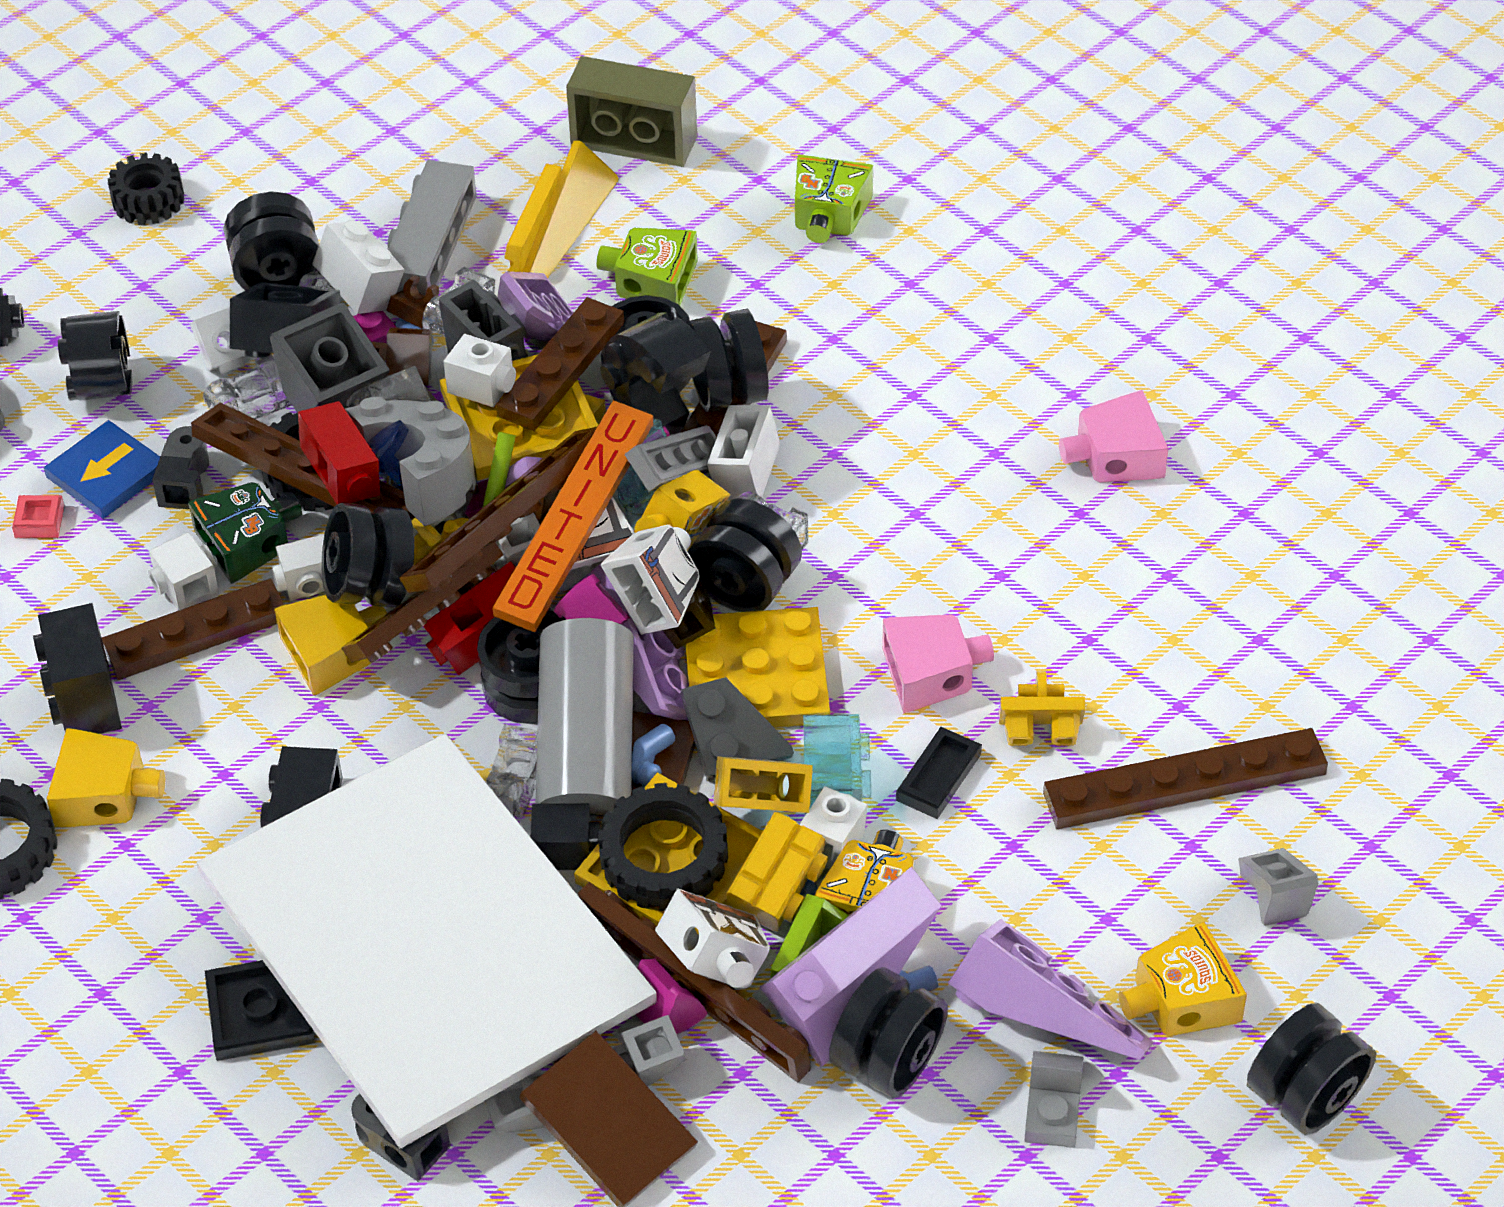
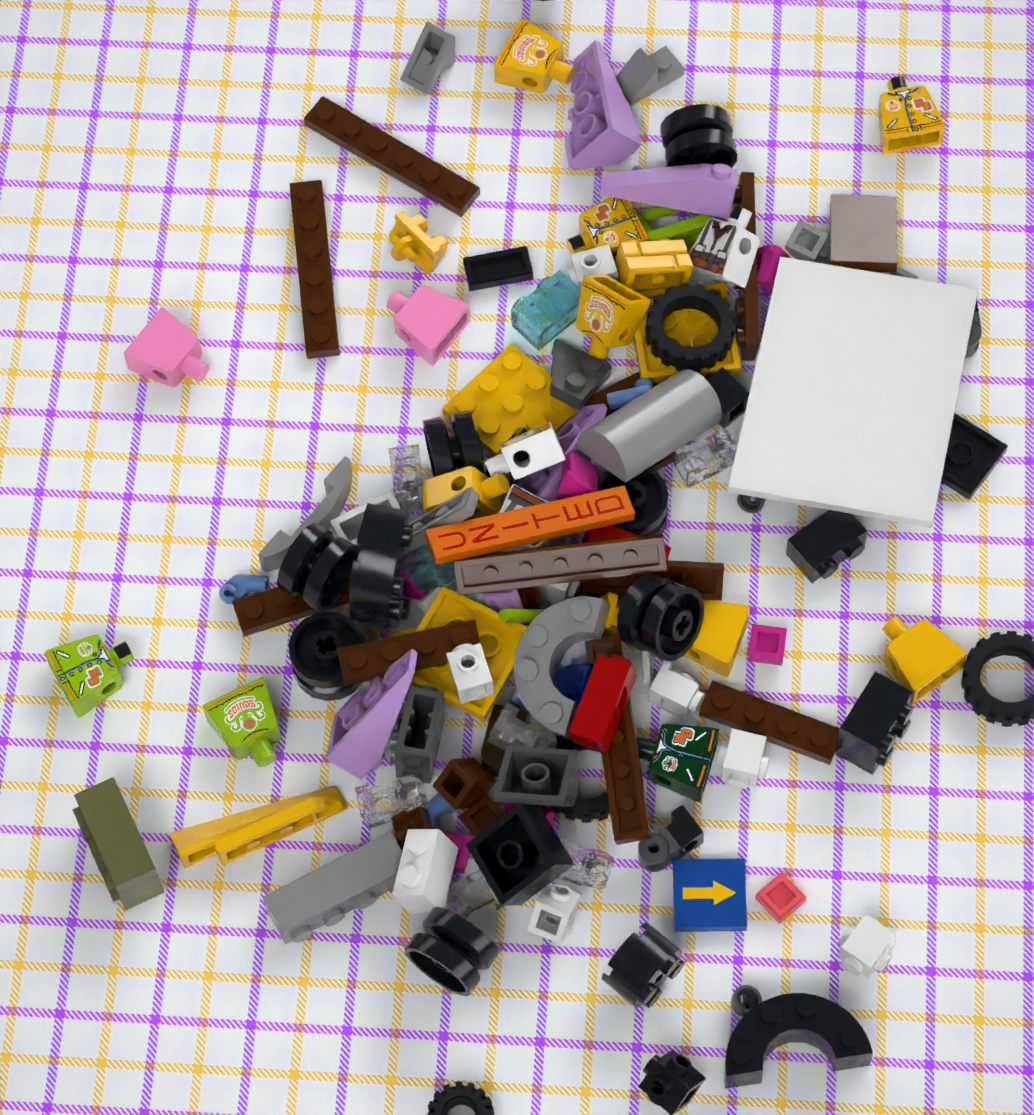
camera: 130 degrees left, 15 degrees up
none -> medium blue arm [219,574,270,604]
none -> light grey slope [258,456,353,572]
none -> reddish brown plate [289,180,340,359]
none -> dark pink plate [748,624,787,666]

